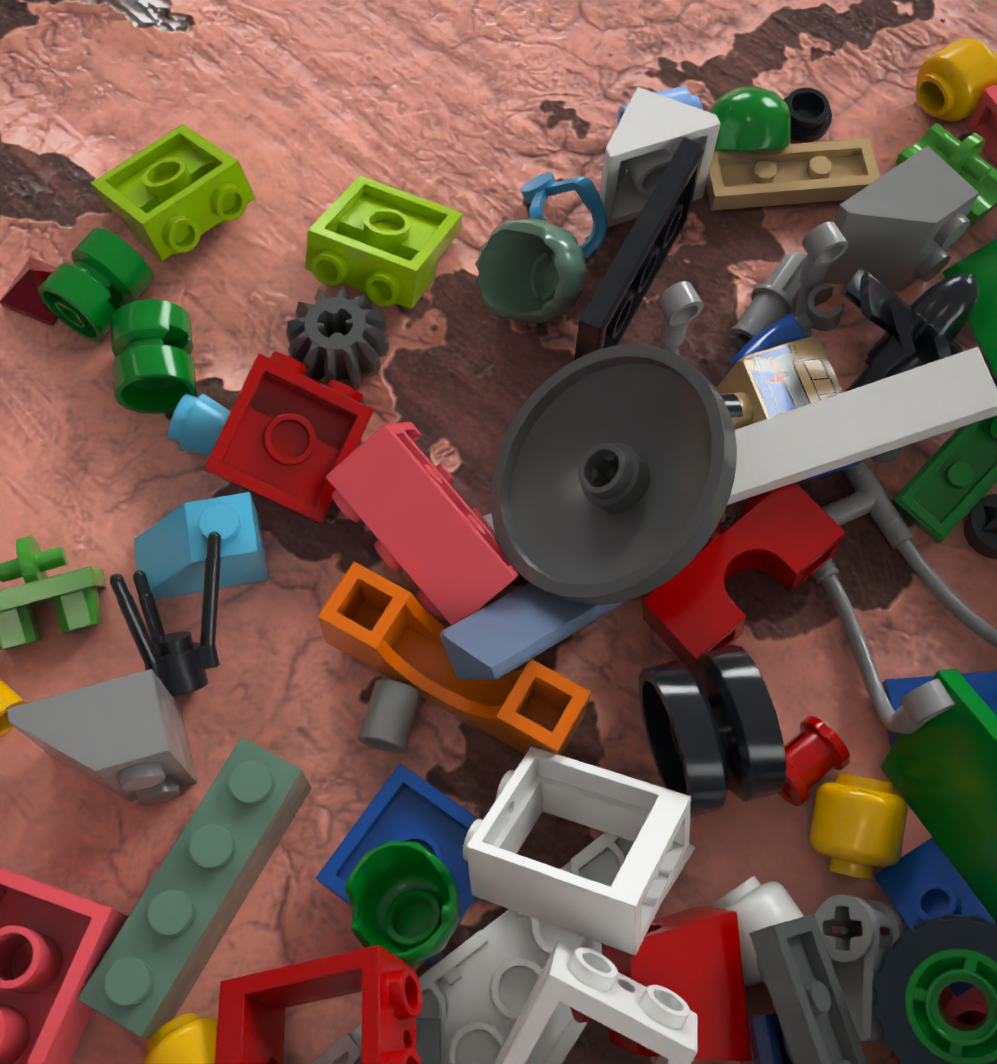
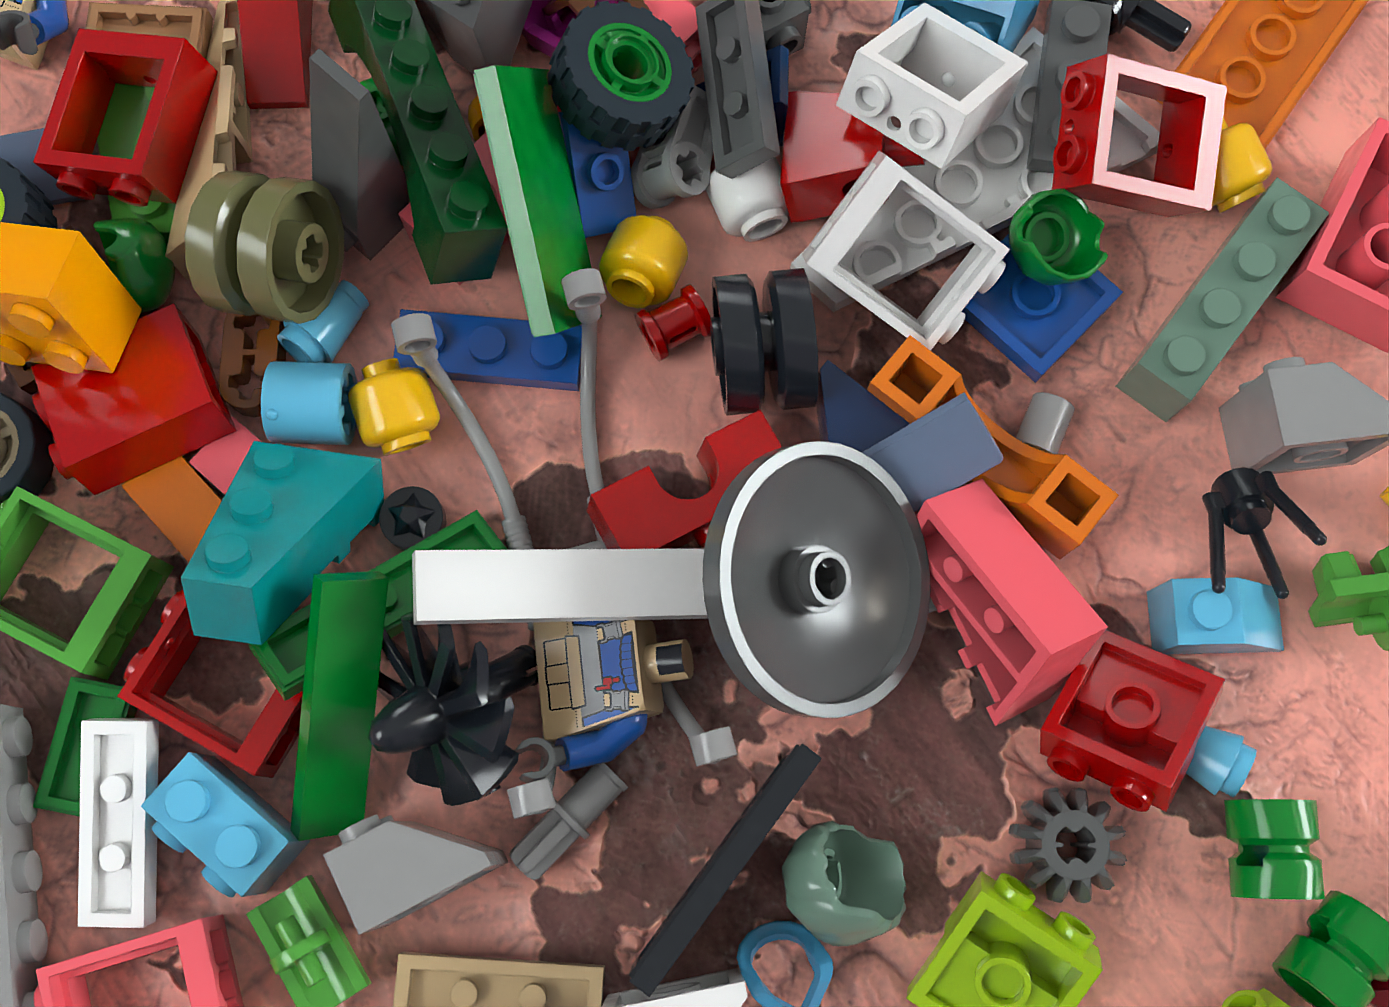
camera: 170 degrees left, 10 degrees up
none -> dark blue slope [816,360,910,452]

